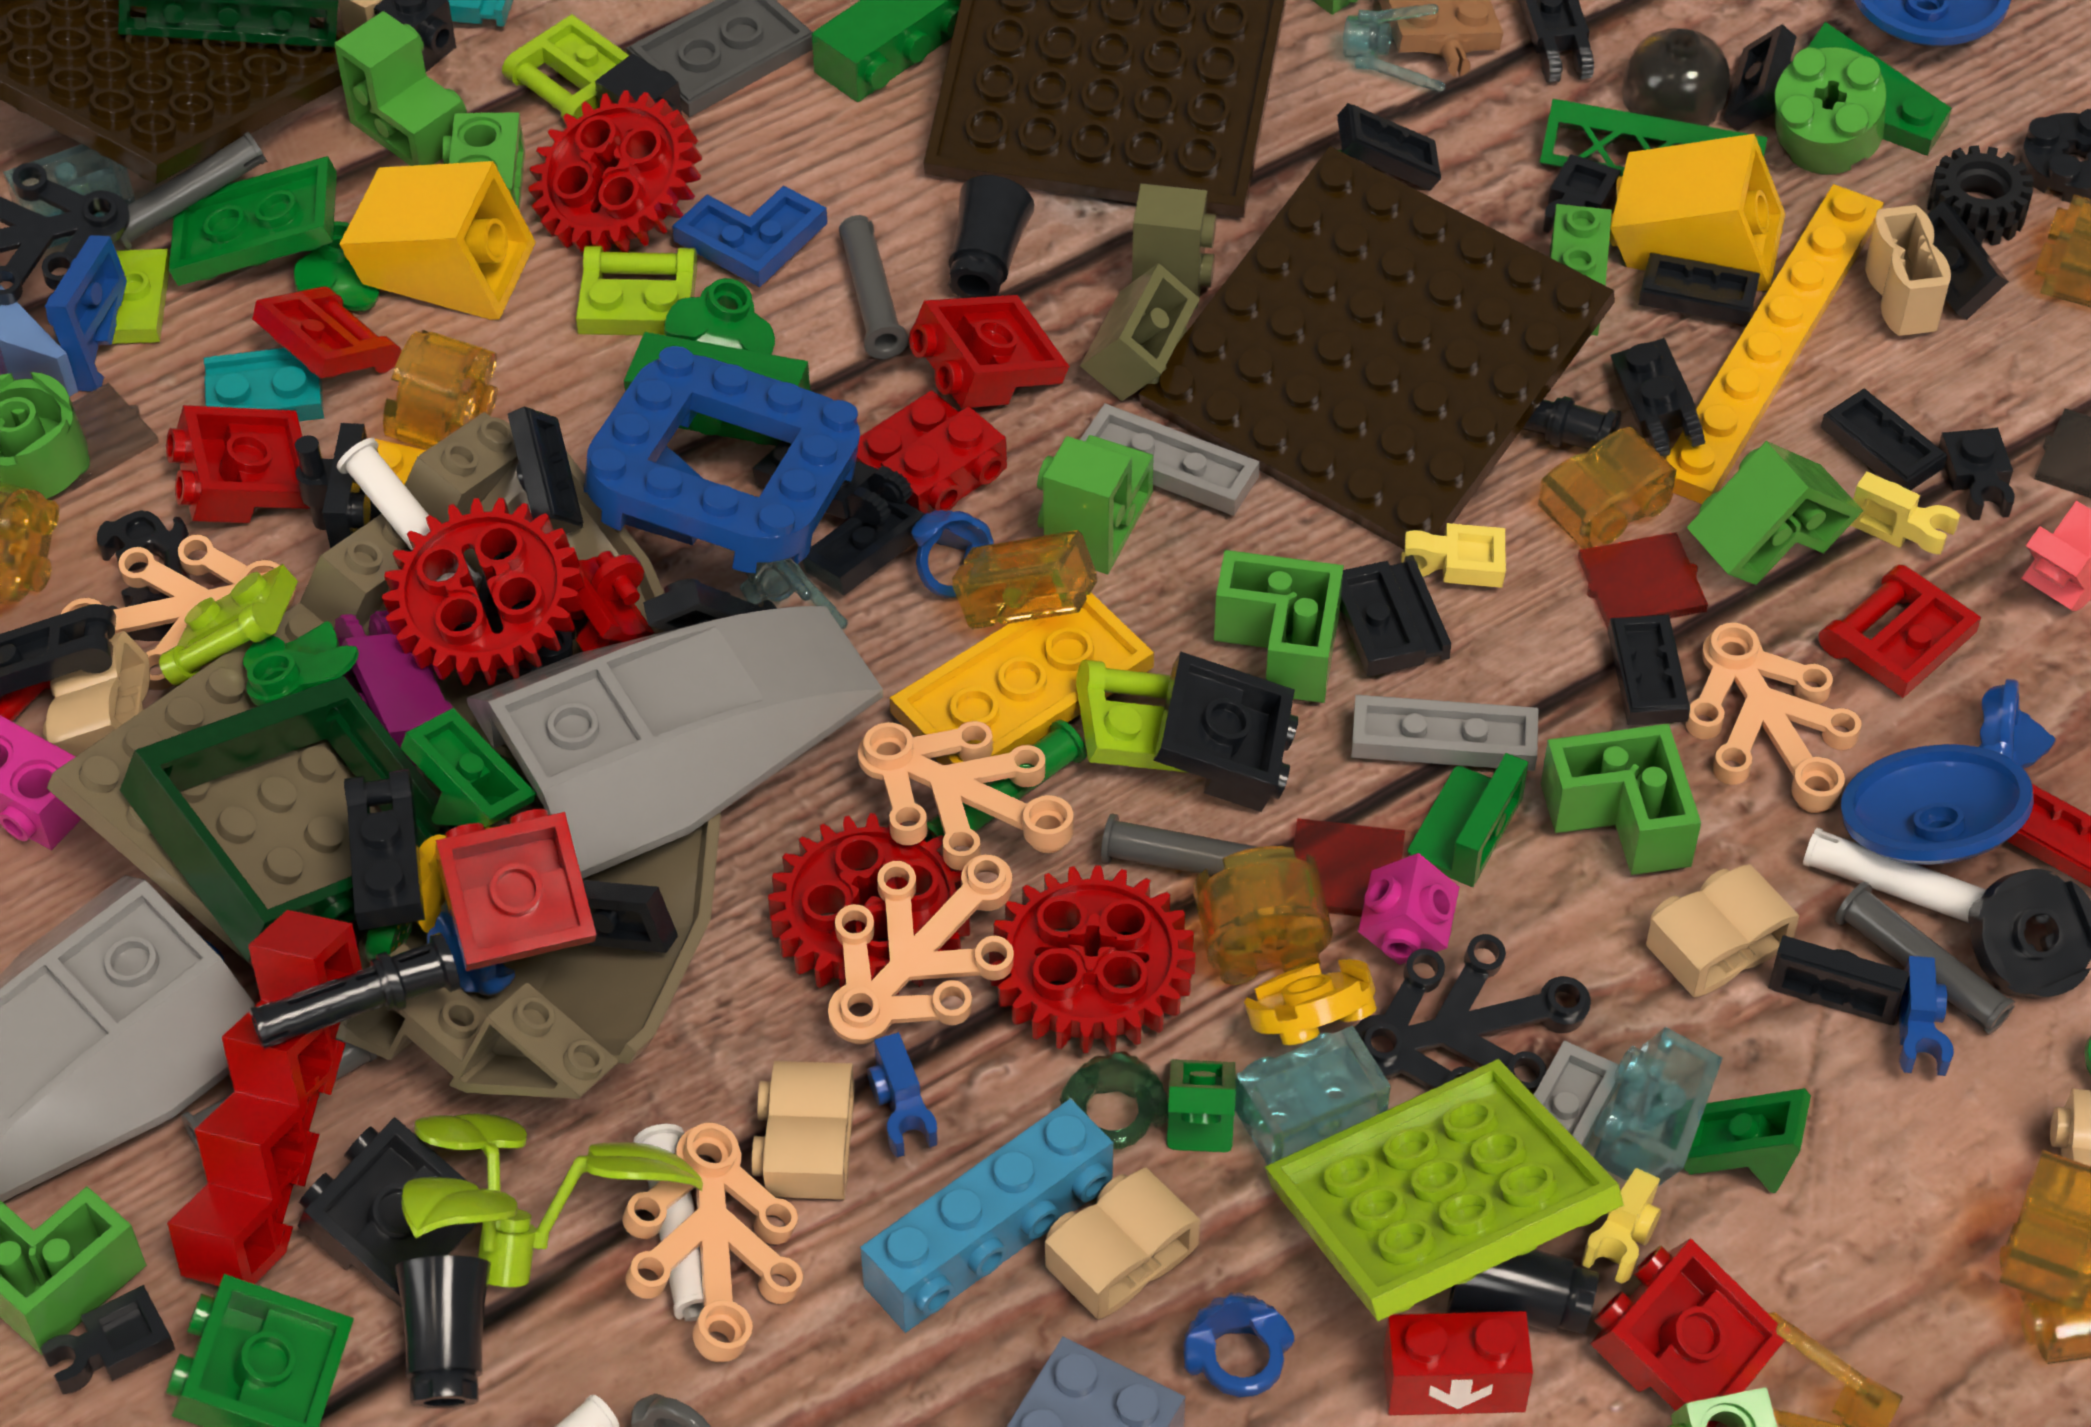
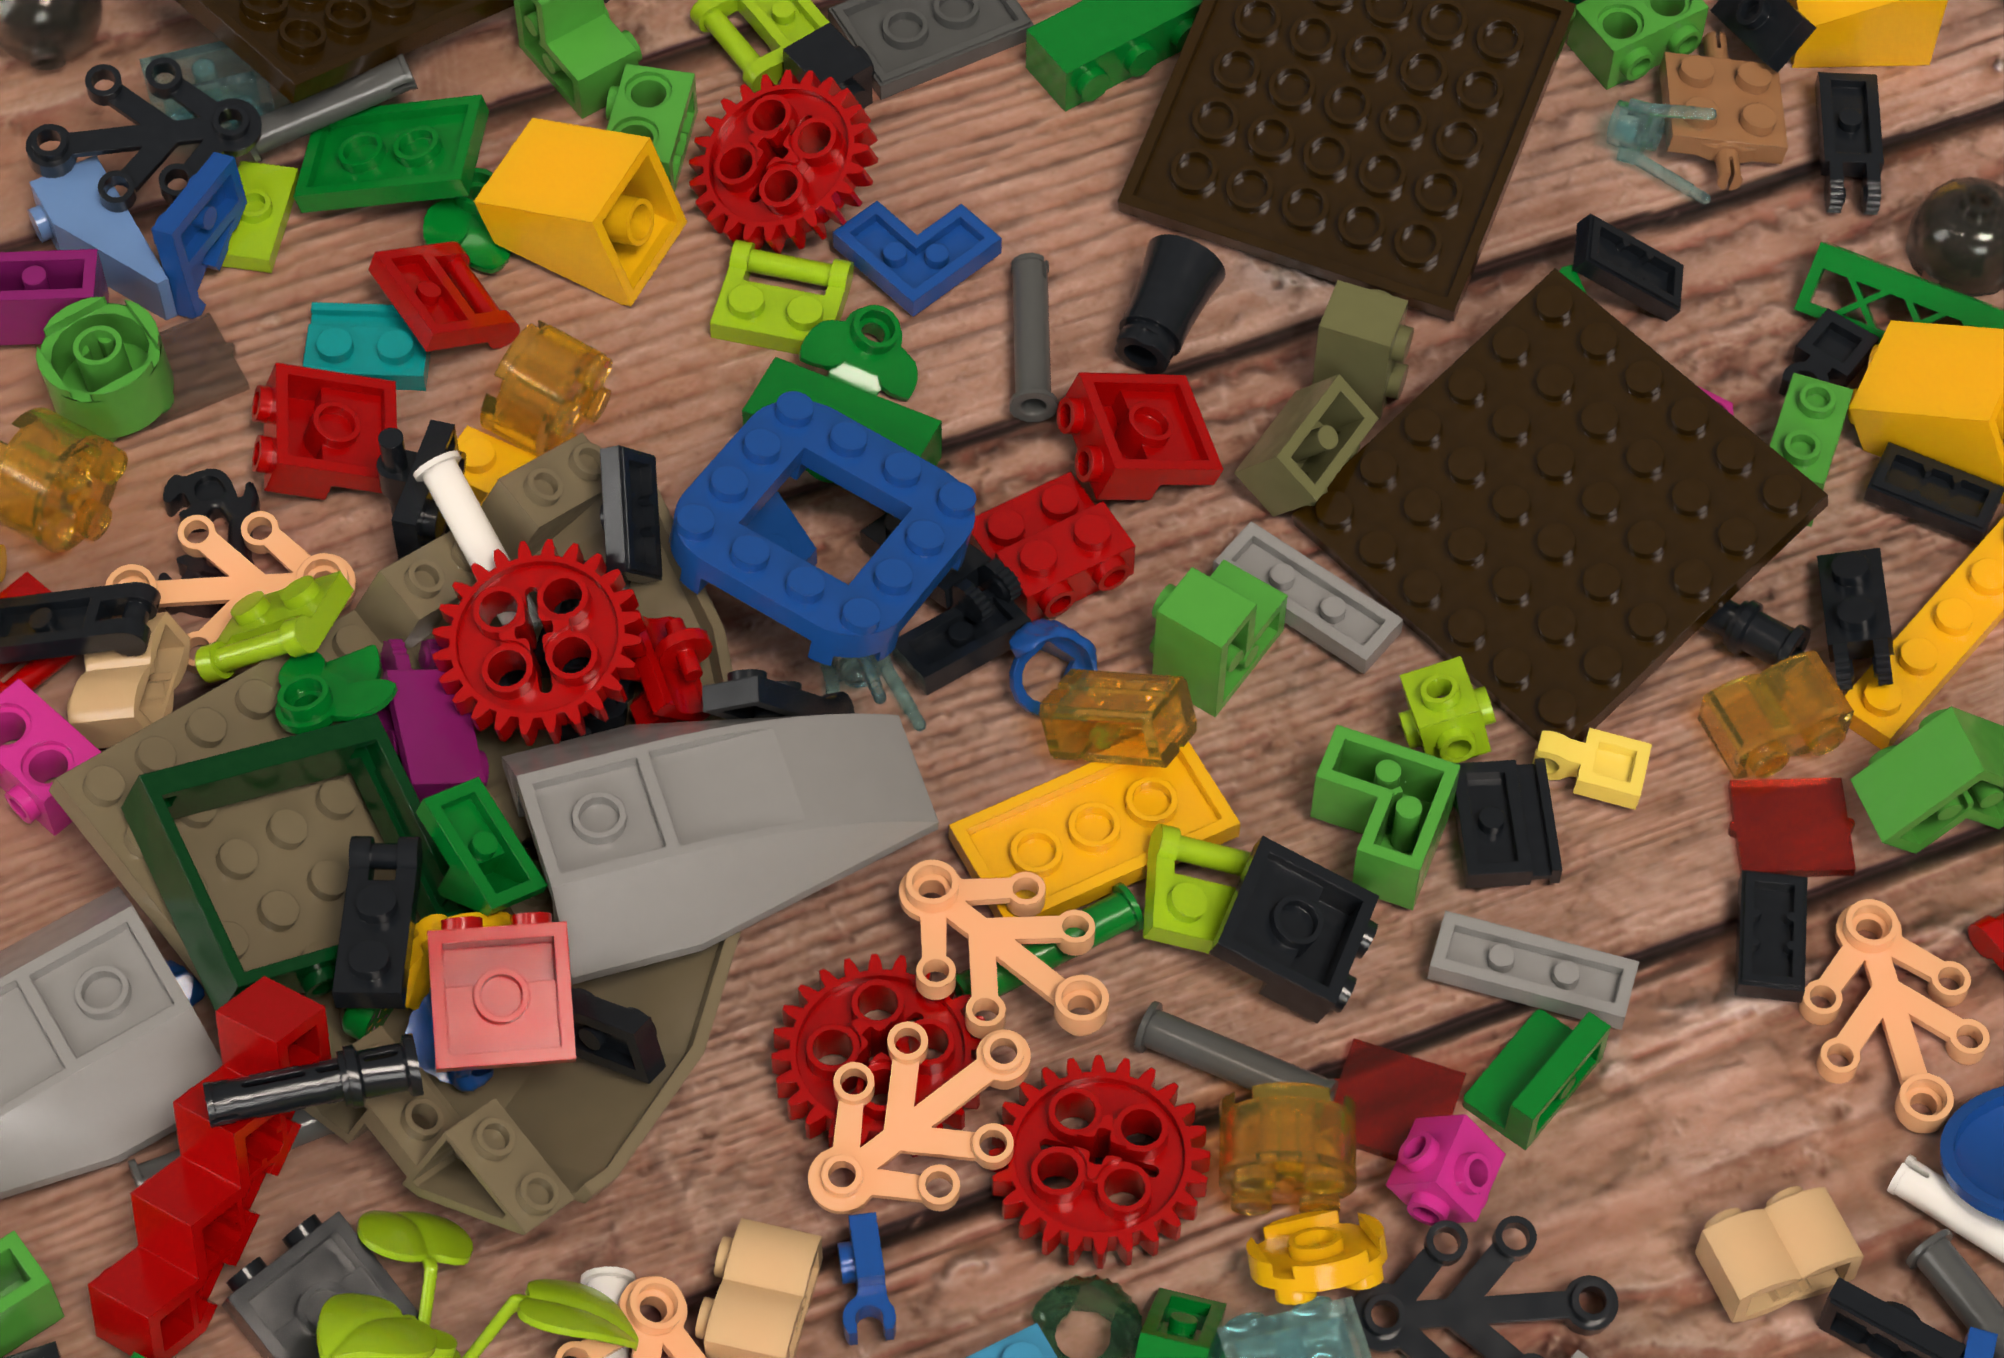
camera: 10 degrees right, 5 degrees up
bright green brick [1541,724,1701,875] -> none
none -> lime brick [1398,656,1496,763]

